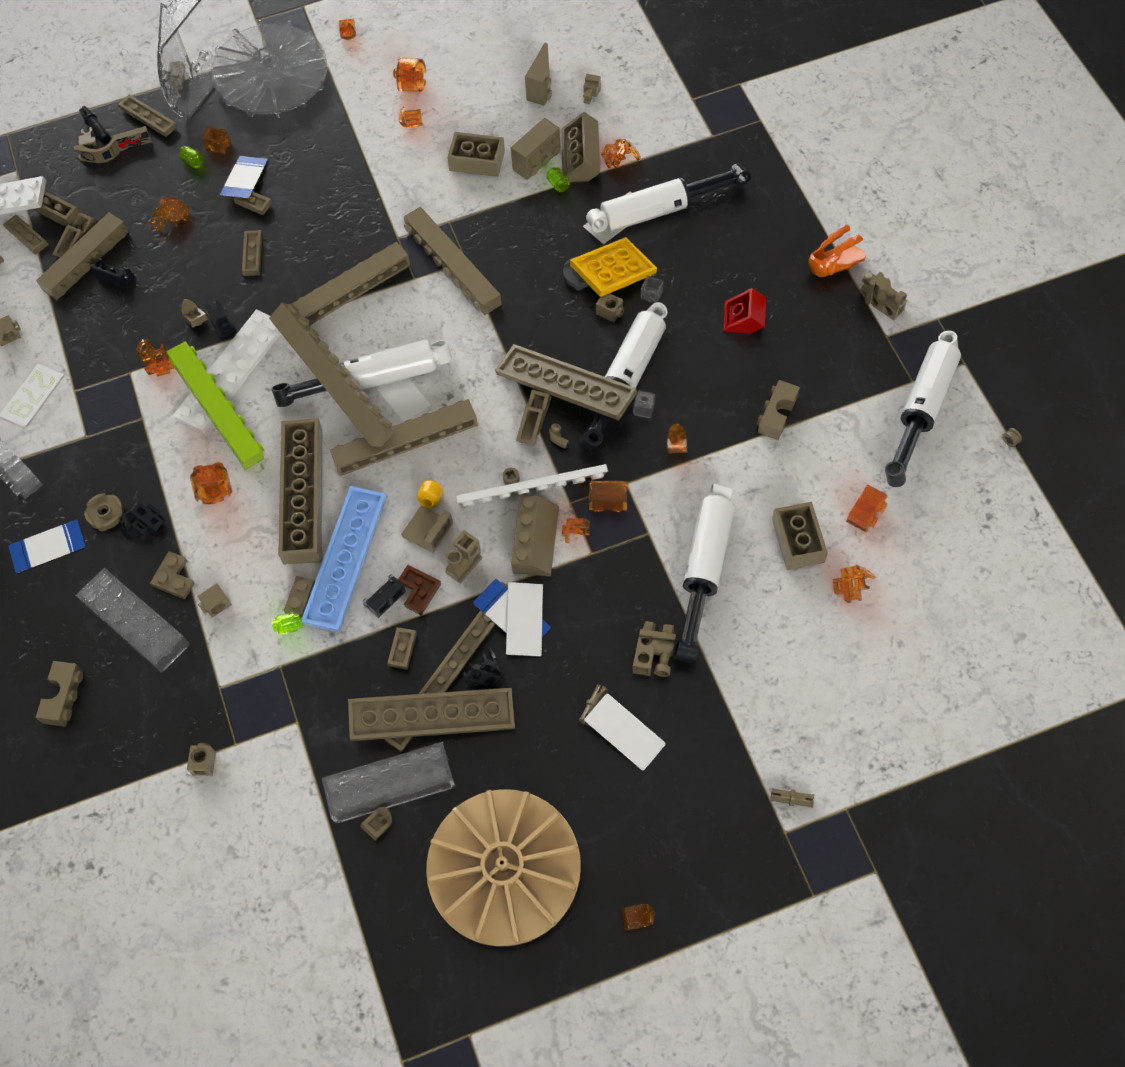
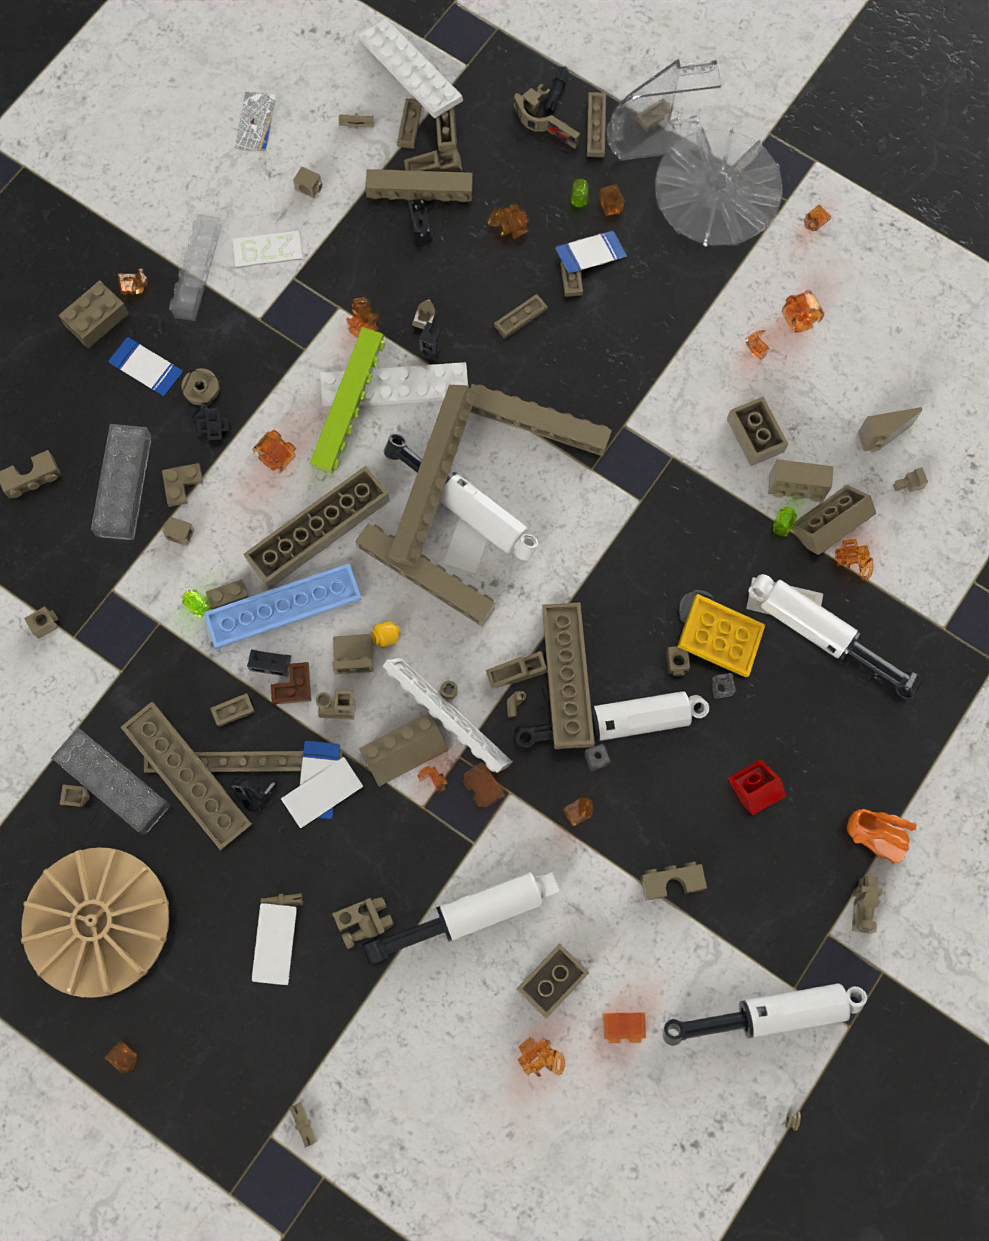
camera: 50 degrees right, 10 degrees up
dark tan brick [404,206,502,315] -> none

